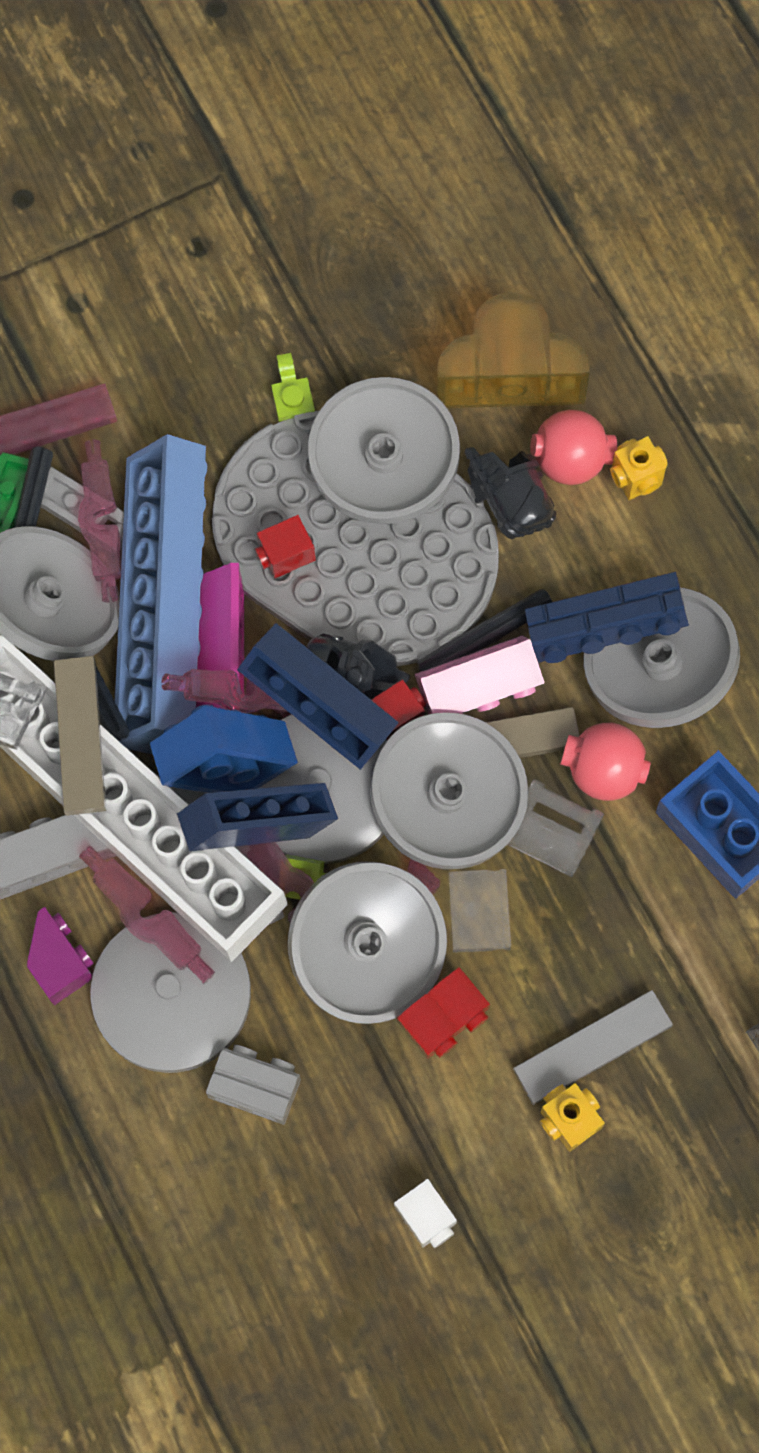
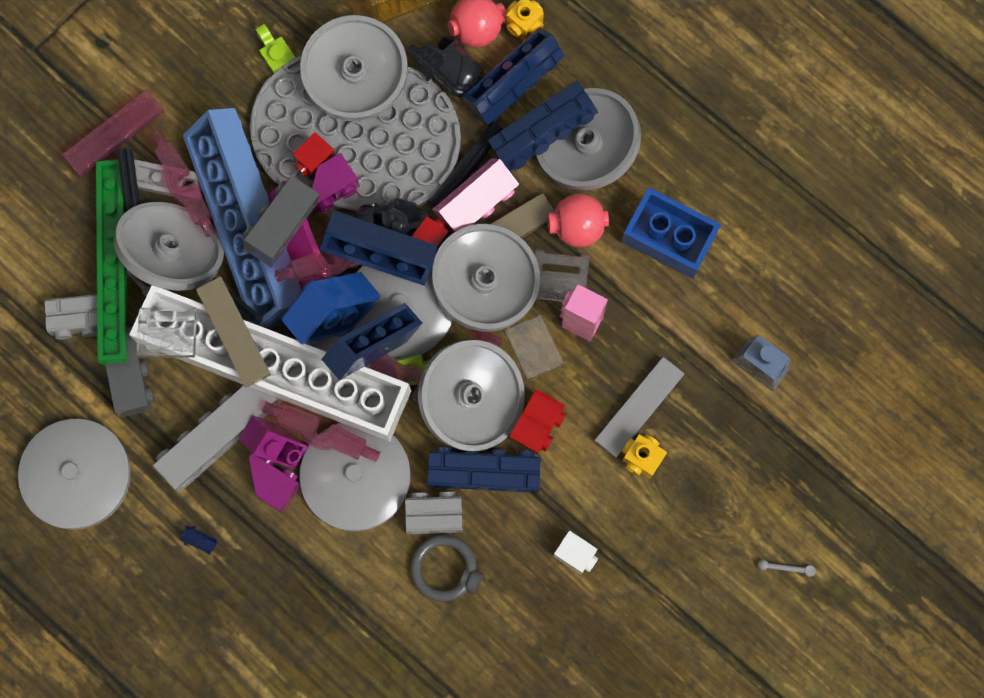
camera: 25 degrees left, 5 degrees up
none -> magenta slope [239,415,309,469]
none -> dark grey brick [242,176,319,267]
none -> magenta slope [312,153,360,214]
none -> dark grey piece [410,535,484,602]
none -> dark blue brick [428,447,541,493]
none -> dark blue brick [462,27,565,125]
none -> bright pink brick [560,284,608,342]
none -> light grey hinge [757,559,816,577]

